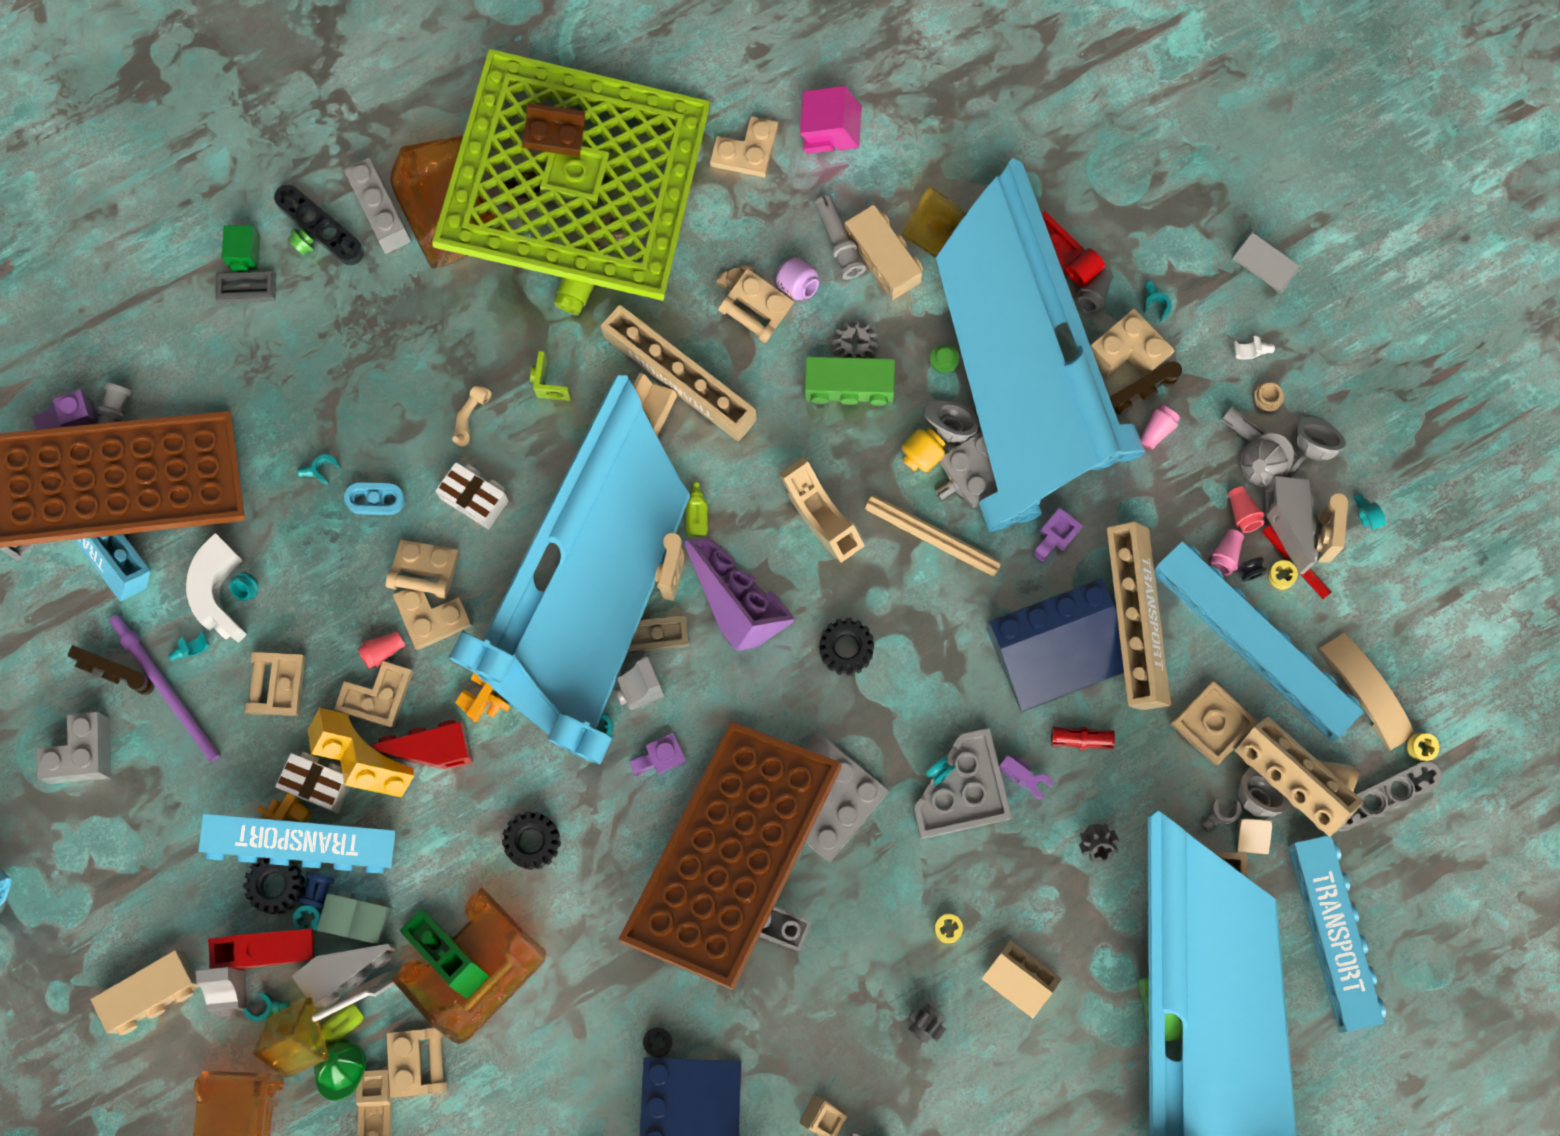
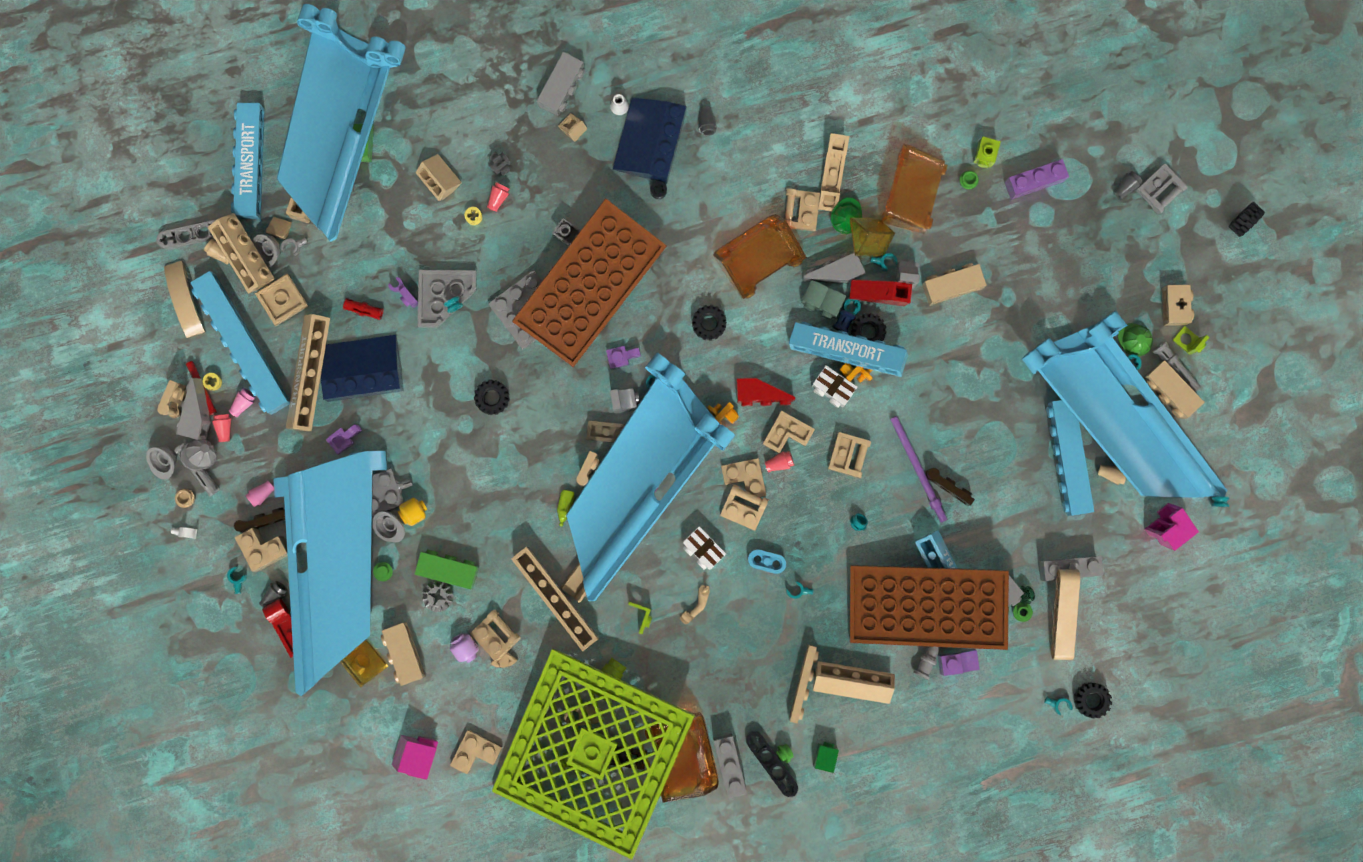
camera: 175 degrees left, 10 degrees up
light grey brick [37,712,111,784] -> none
teal piece [168,631,209,662] -> none
white arch [186,533,247,643] -> none
dark grey tile [215,270,276,303] -> none
yellow arch [307,707,414,798] -> none
lime piece [310,1003,364,1051] -> none
white piece [312,972,409,1022] -> none
green slope [399,908,490,1000] -> none
reddish brown bracket [522,103,585,157] -> none
medium lavender wedge [684,537,795,651] -> none
tan arch [779,457,865,563] -> none
light grey pin [814,195,866,280] -> none
tan axle [865,495,1001,576] -> none
dark grey gear [1079,823,1119,862] -> none
light grey hinge [1232,232,1300,294] -> none
black bush [1238,557,1269,582] -> none
teal piece [1354,493,1386,531] -> none
light yellow bush [1406,733,1440,761] -> none
none -> coral cone [487,182,510,212]
none -> tan plate [789,645,819,724]
none -> tan brick [813,661,895,704]

